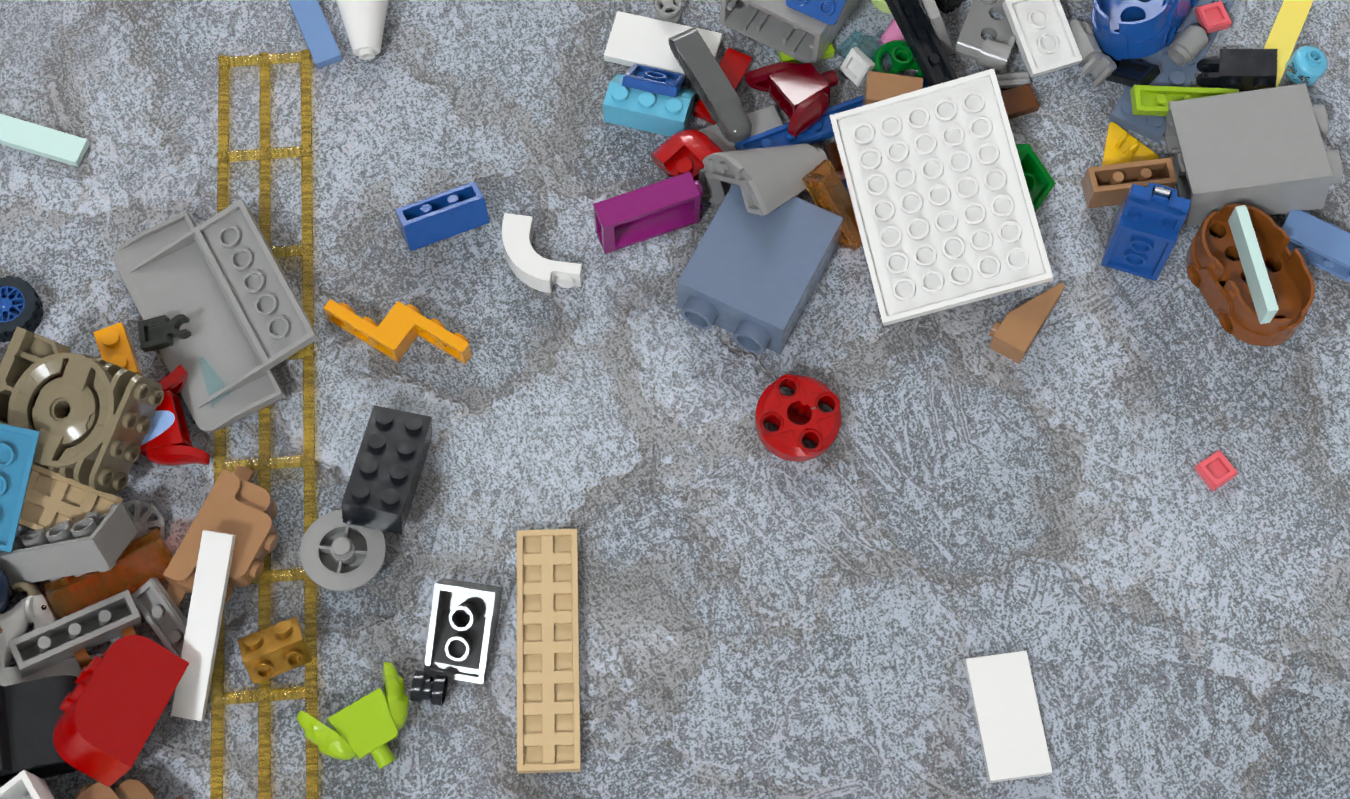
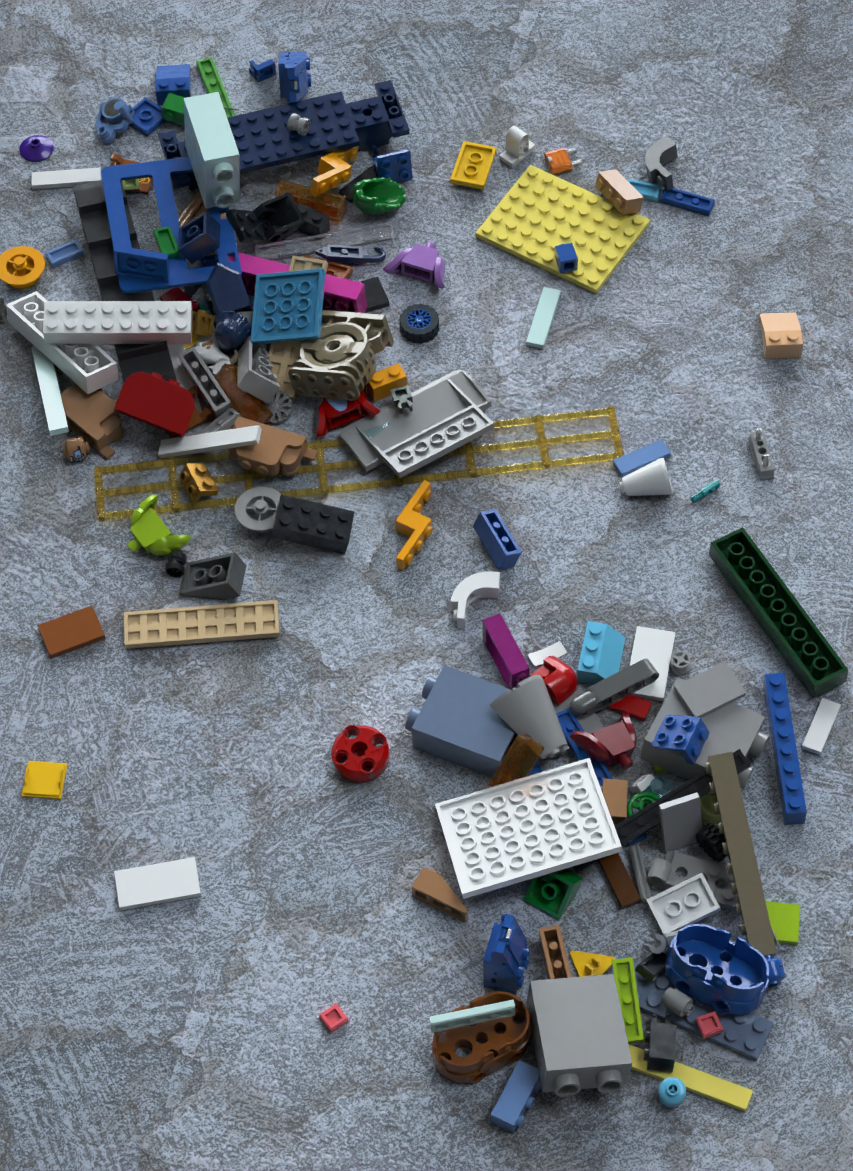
camera: 90 degrees right, 10 degrees down
blue tile [622,64,687,98] -> none
none -> white sticker [528,641,567,666]

